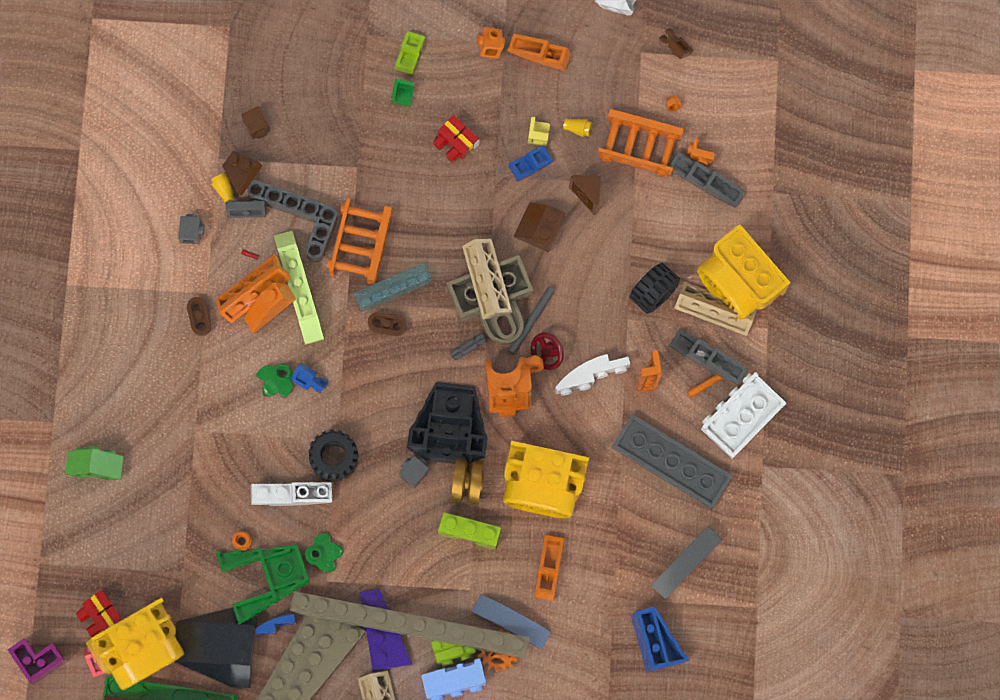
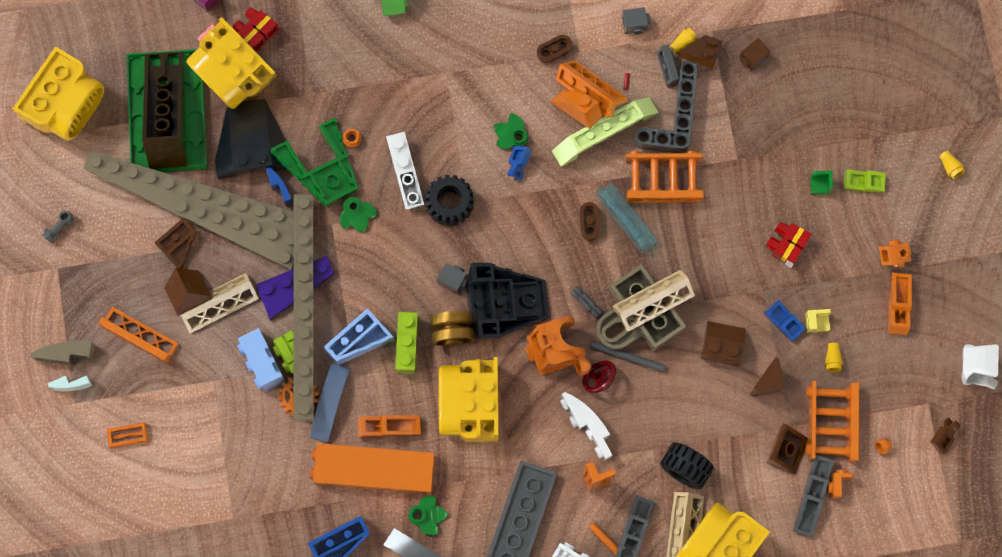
camera: 80 degrees right, 0 degrees up
none -> orange brick [310,443,435,494]
none -> light blue wedge [324,308,394,365]
none -> green plate [408,496,448,535]
none -> reddish brown slope [767,423,808,474]

